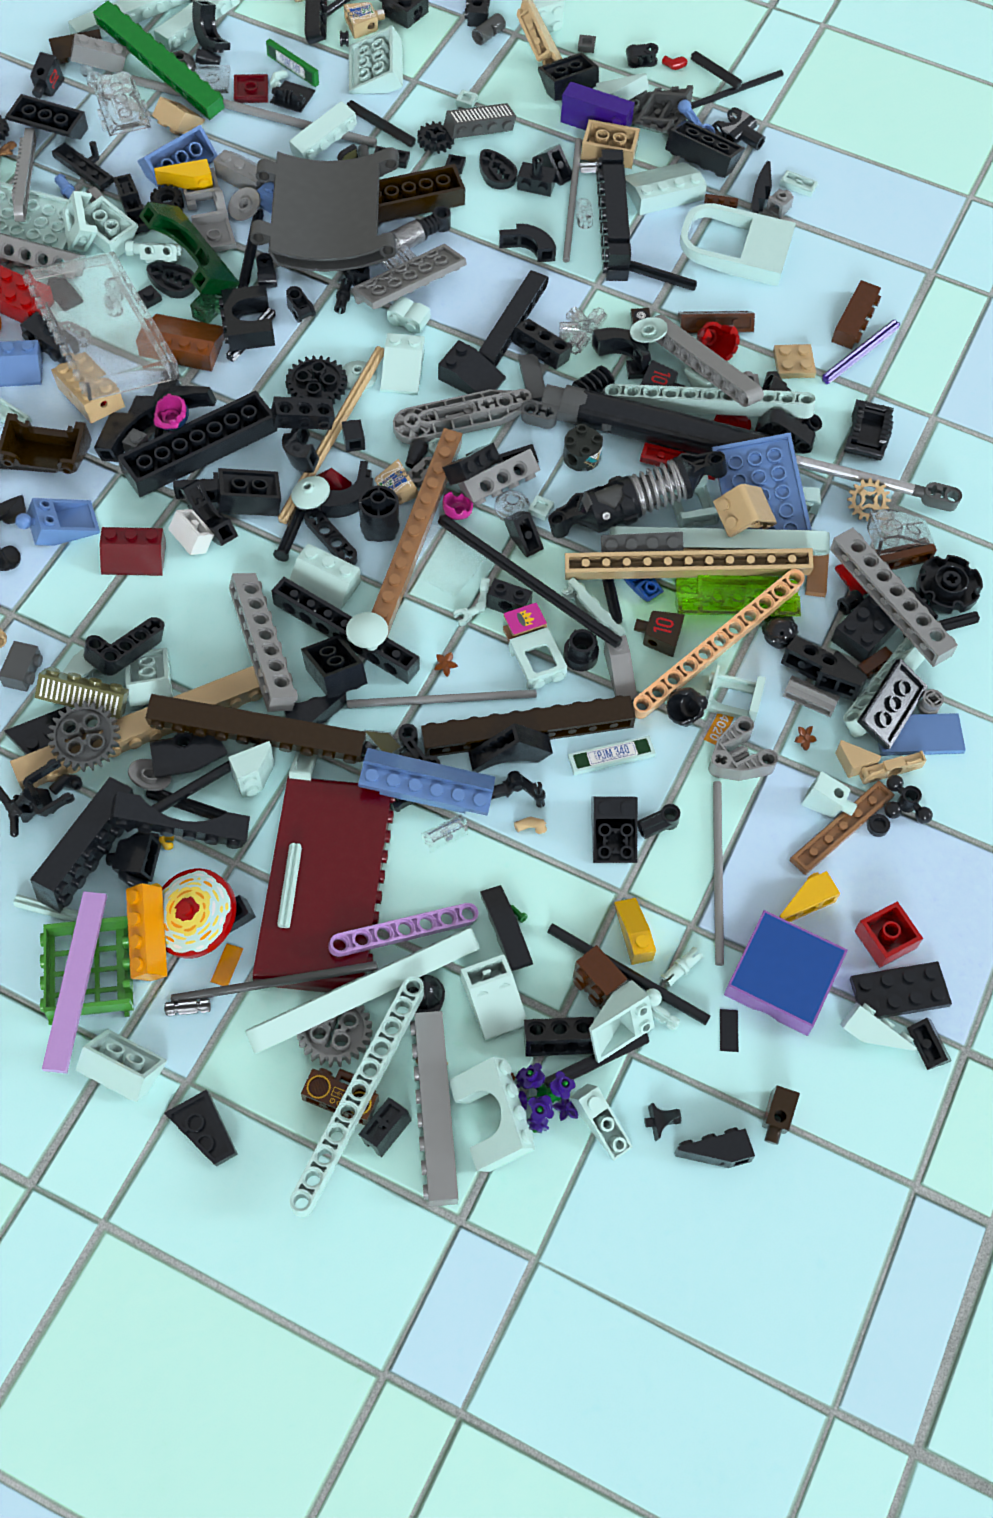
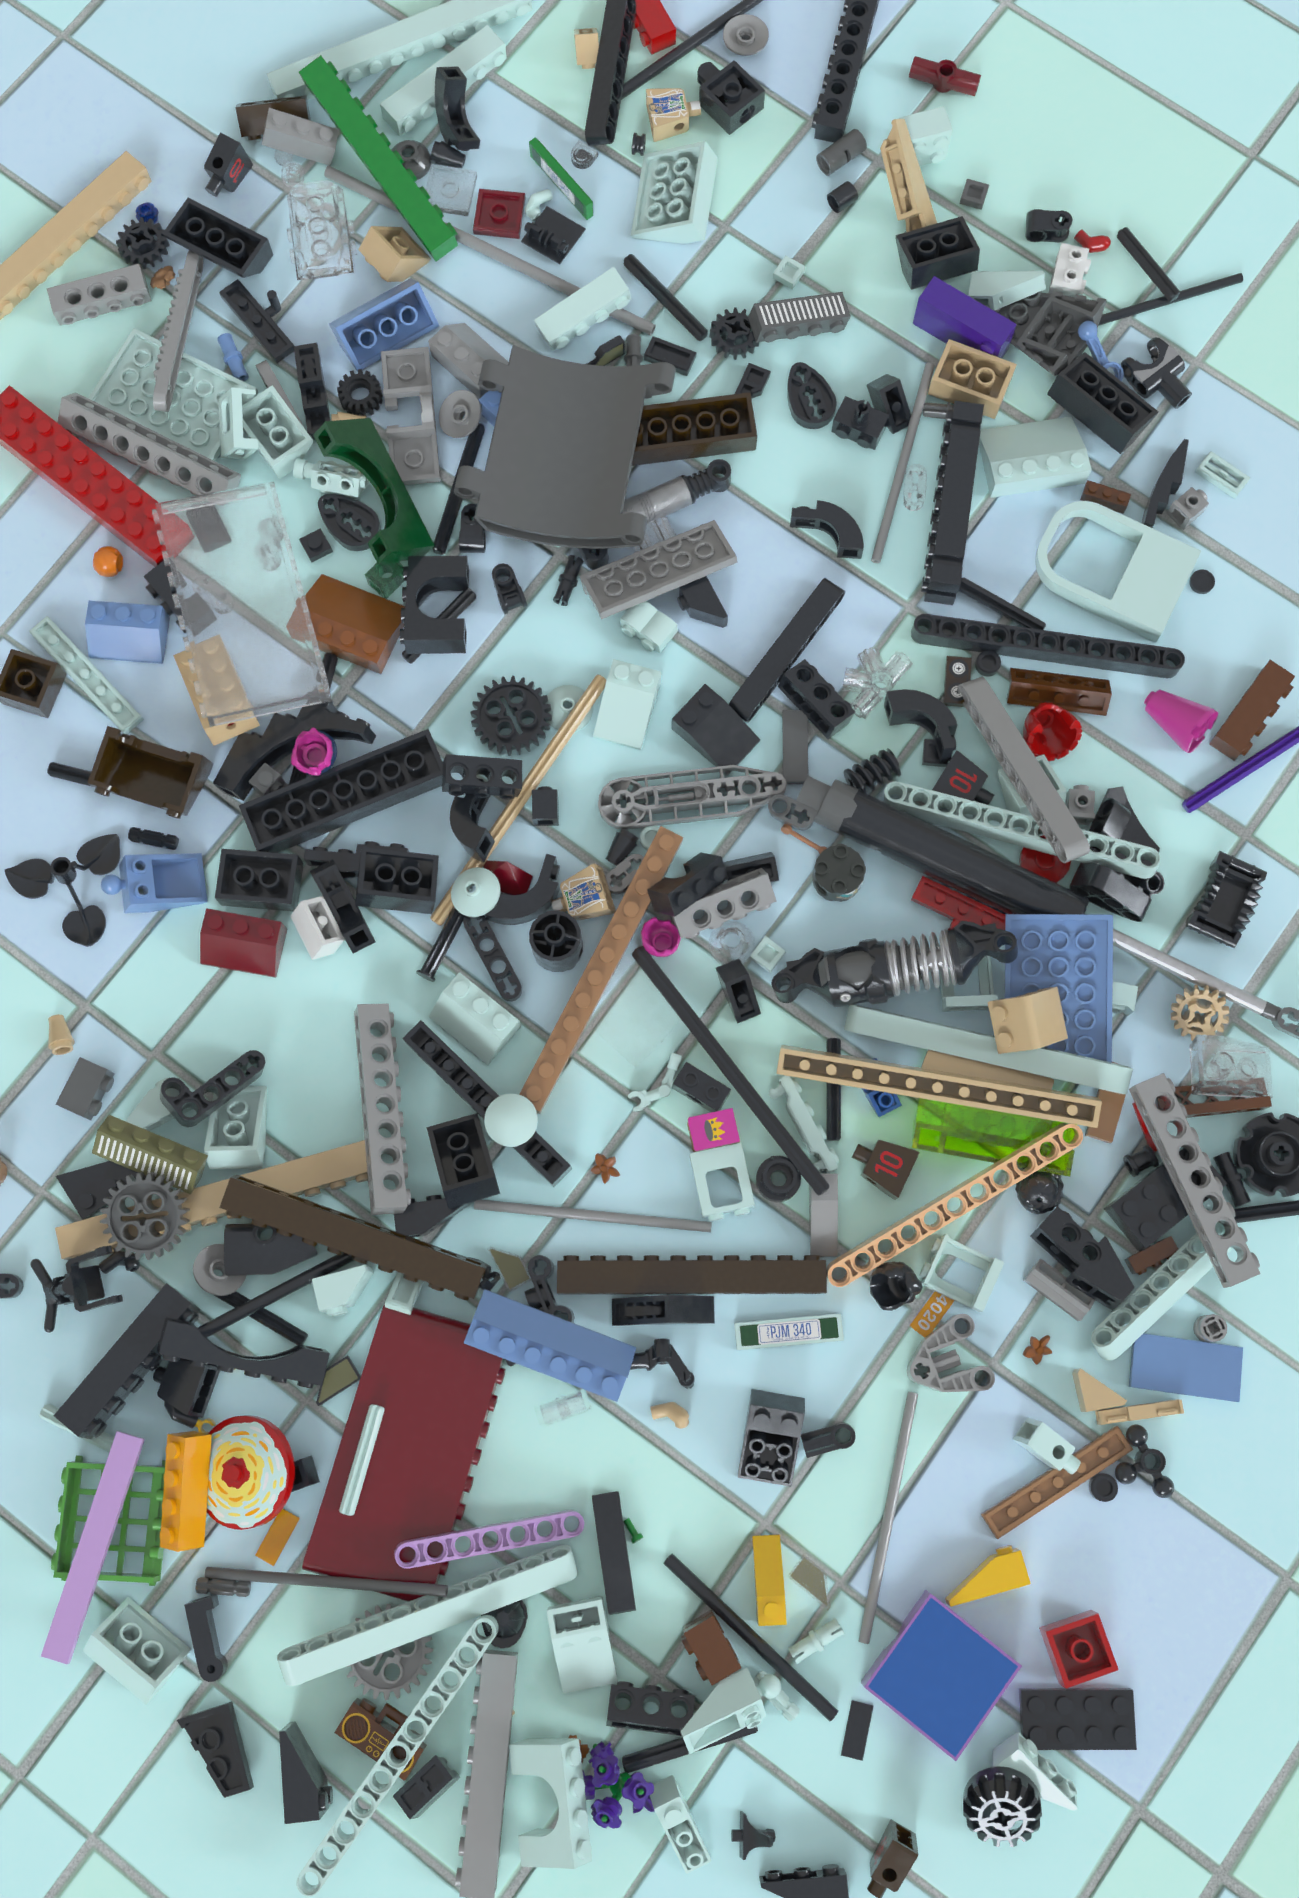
camera: 15 degrees right, 15 degrees up
yellow slope [154,159,213,190] -> none
dark grey brick [601,532,684,552] -> none
light aqua dish [630,317,668,343] -> none
tan plate [773,344,816,379] -> none
tile [857,659,928,750] -> none
black slope [907,1018,952,1070] -> none
none -> black axle [128,827,179,850]
none -> black leg [184,1595,228,1682]
none -> black brick [215,848,304,912]
none -> black slope [279,1721,333,1824]
none -> olive tile [316,1355,361,1406]
none -> clear tile [571,140,598,169]
none -> black slope [677,576,728,628]
none -> nougat hinge [781,824,827,854]
none -> clear tile [787,1554,831,1610]
none -> black beam [827,181,858,213]
none -> black beam [911,614,1185,678]
none -> black gear [963,1766,1042,1847]
none -> black tile [975,650,1001,677]
none -> white brick [1048,243,1091,297]
none -> dark pink cone [1144,689,1218,753]
none -> black piece [1189,569,1215,594]

